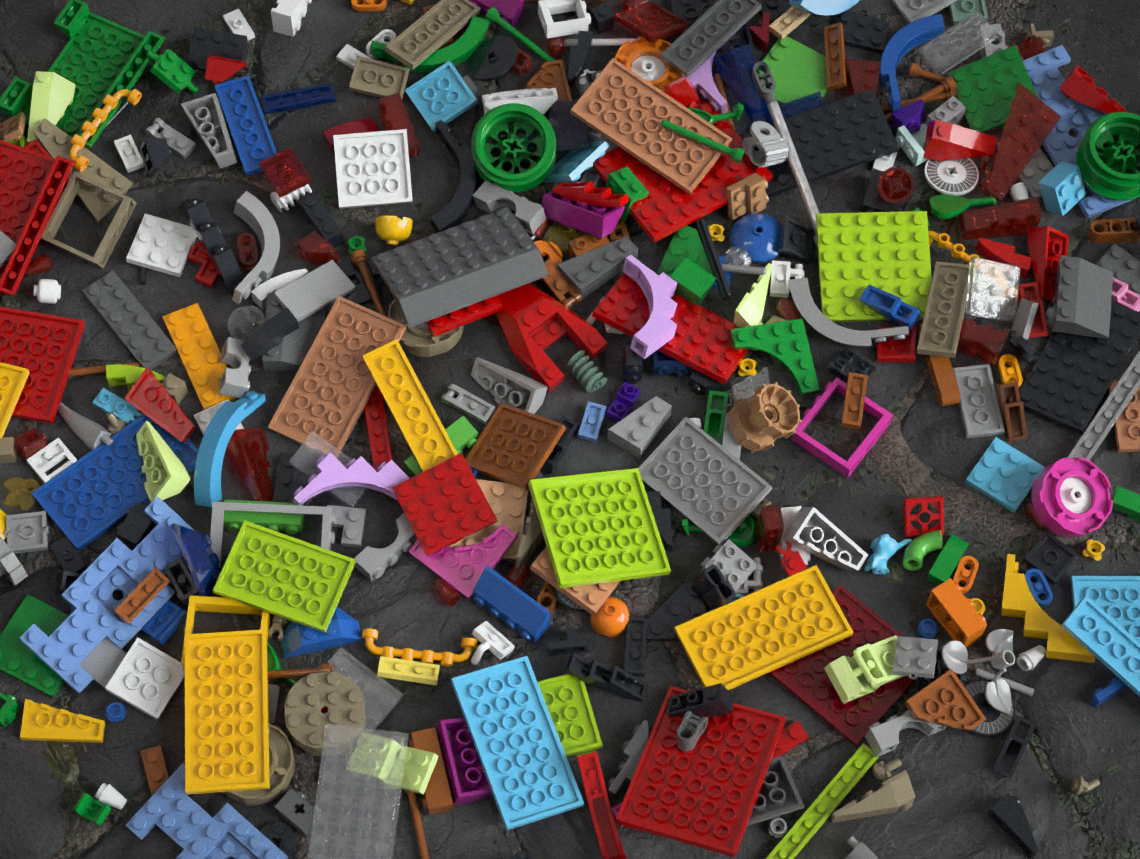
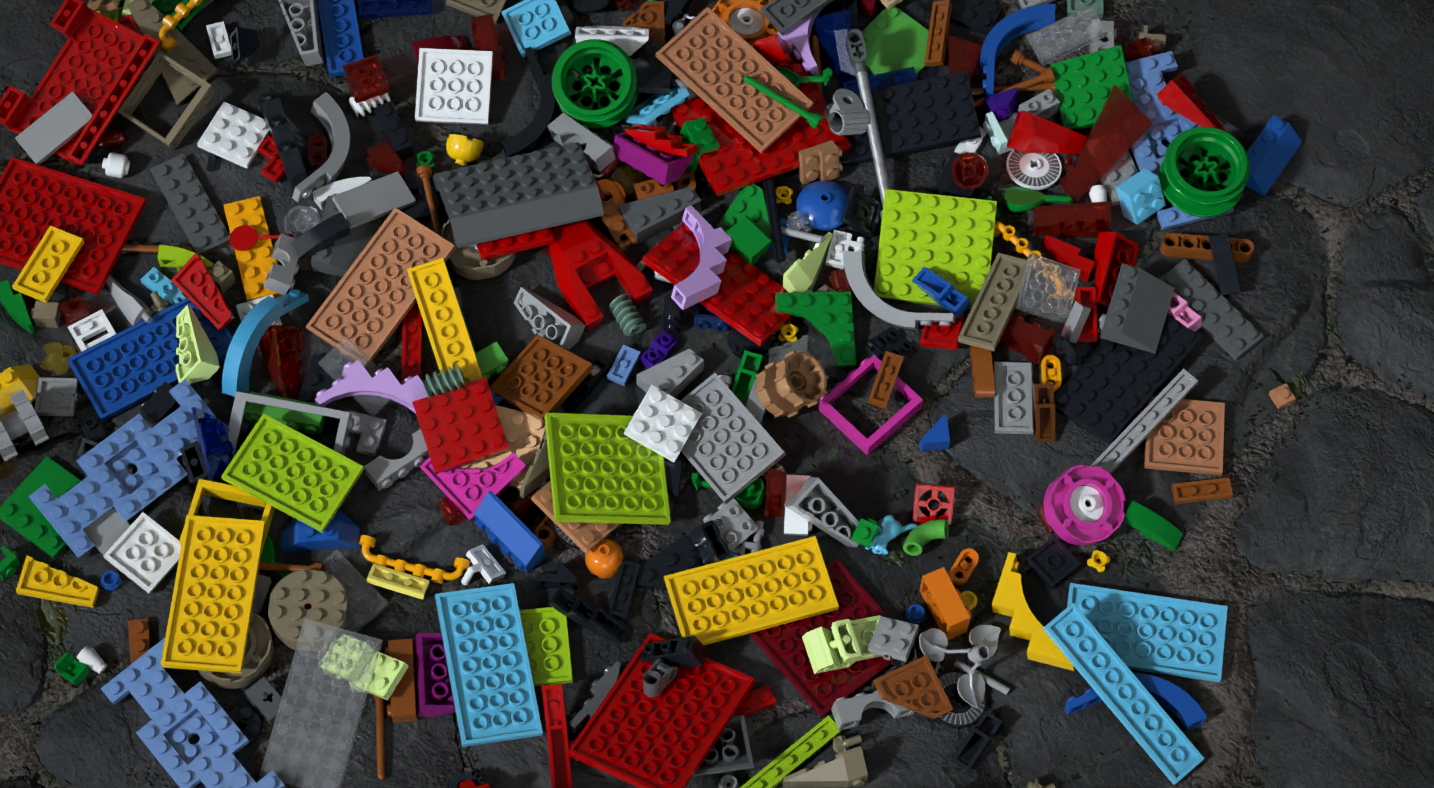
camera: 10 degrees right, 0 degrees up
dark orange plate [113,567,170,625] -> none
blue plate [141,600,187,645] -> none
light grey plate [145,117,196,159] -> none
dark tan plate [268,615,289,641] -> none
light grey plate [440,383,496,425] -> none
red plate [776,541,807,577] -> none
green slope [926,535,969,586] -> none
medium azure plate [965,437,1045,513] -> none
white cone [1017,645,1046,671] -> none
blue plate [1025,569,1053,607] -> none
none -> red piece [230,225,293,251]
none -> sand green piece [423,364,466,398]
none -> white plate [623,384,702,463]
none -> green bracket [851,518,882,549]
none -> blue slope [919,414,950,451]

